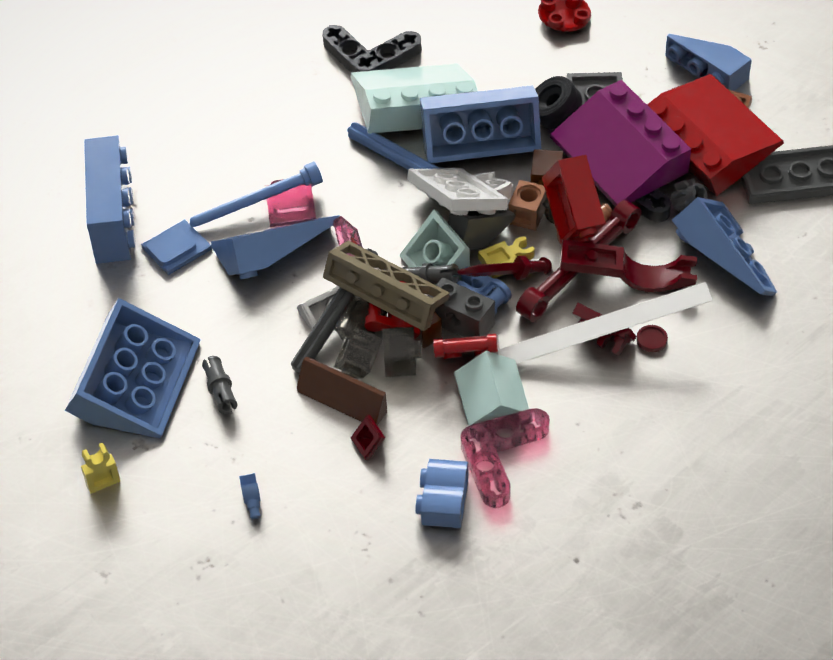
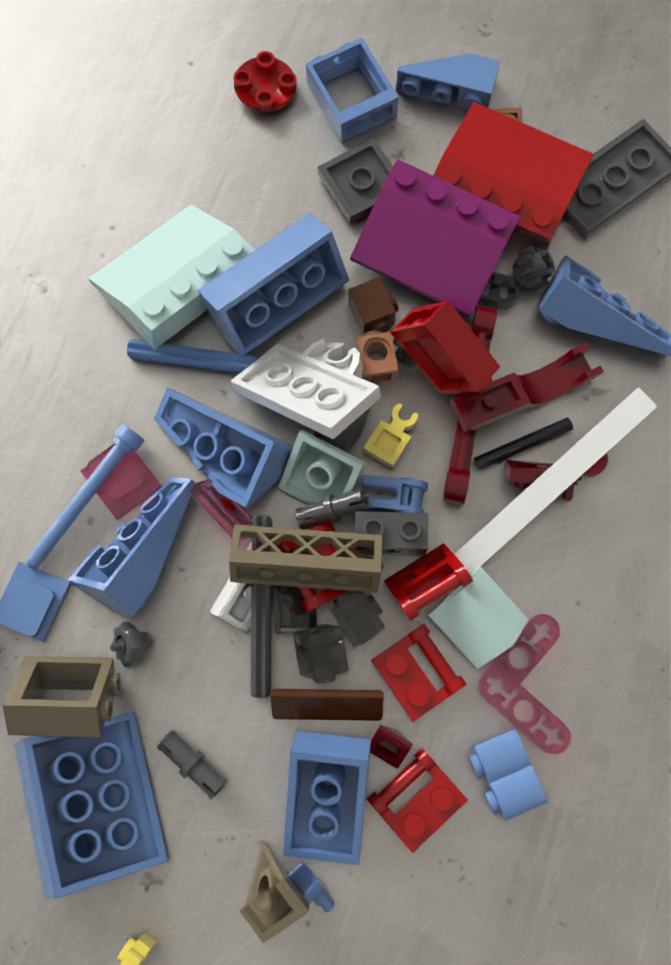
camera: 30 degrees left, 25 degrees up
black beam [322,24,422,73] -> none
dark red sword [457,255,552,280] -> none
black tyre [535,76,582,129] -> none
none -> dark tan window [2,656,121,737]
none -> dark grey piece [110,622,151,668]
none -> medium blue wedge [154,388,293,508]
none -> dark tan slope [240,840,310,943]
none -> medium blue slope [283,730,371,865]
none -> medium blue window [306,38,399,143]
none -> red plate [367,748,468,853]
none -> red plate [371,623,467,722]
none -> black bar [474,417,573,470]

